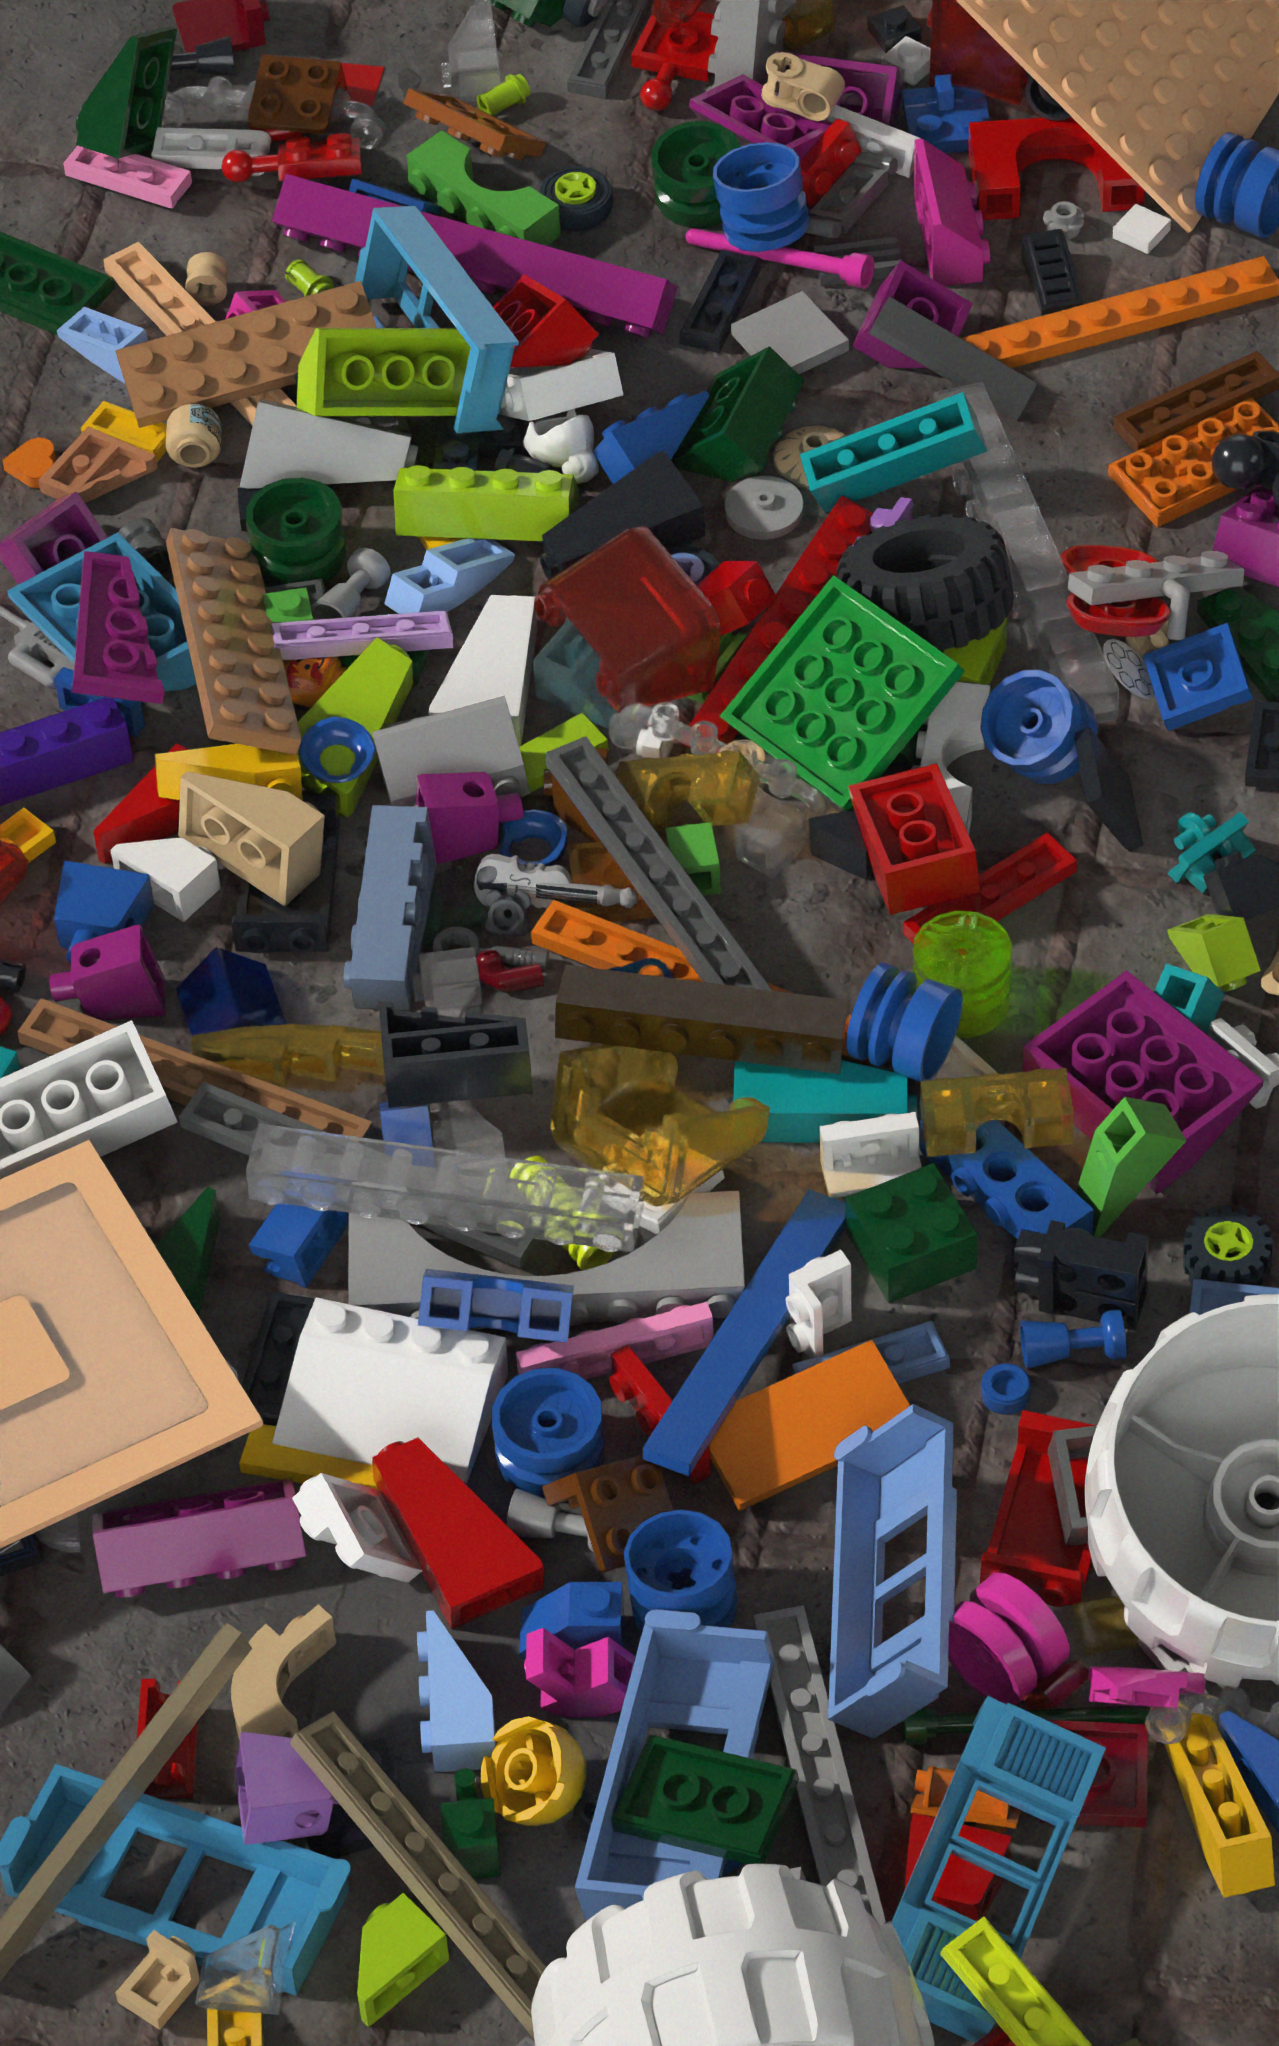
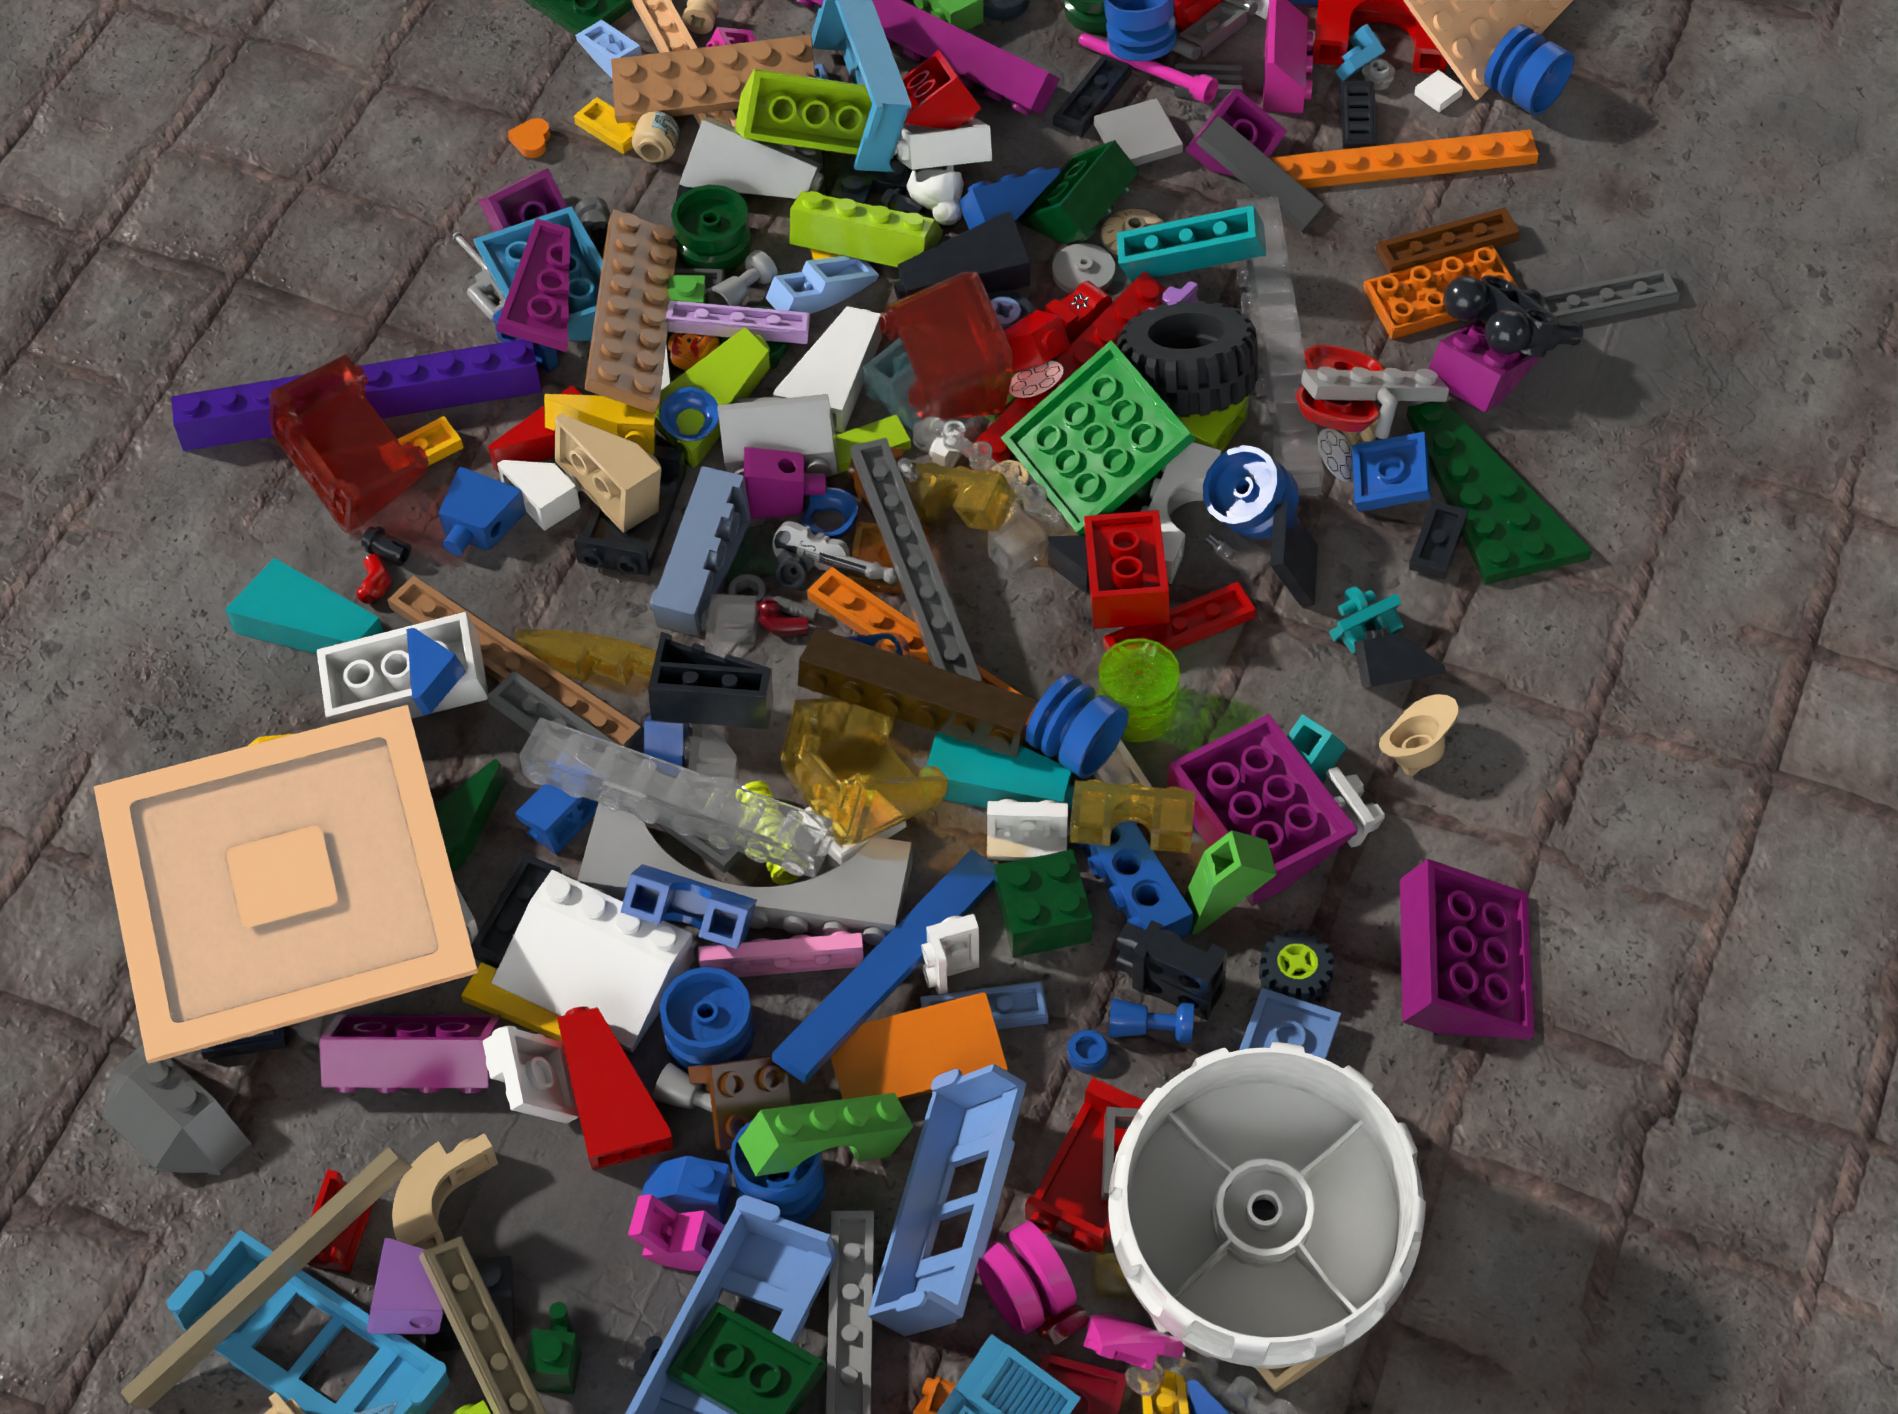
camera: 10 degrees right, 5 degrees up
nougat wing [39,426,158,503] -> none
magenta torso [49,925,165,1020] -> none
clear blue slope [176,947,291,1061] -> none
lime pin [285,259,334,297] -> none
light blue slope [417,1610,496,1773] -> none
yellow cylinder [481,1716,587,1826] -> none
red plate [609,1344,711,1485] -> none
bright green brick [665,822,721,896] -> none
dark green piece [902,1706,1155,1745] -> none
lime slope [1167,914,1261,992] -> none
none -> blue slope [406,628,466,715]
none -> bright green arch [738,1093,913,1176]
none -> clear piece [898,458,920,483]
none -> sticker [1008,361,1063,398]
none -> red leg [1045,280,1112,344]
none -> clear piece [1206,535,1236,561]
none -> dark azure bracket [1335,24,1385,82]

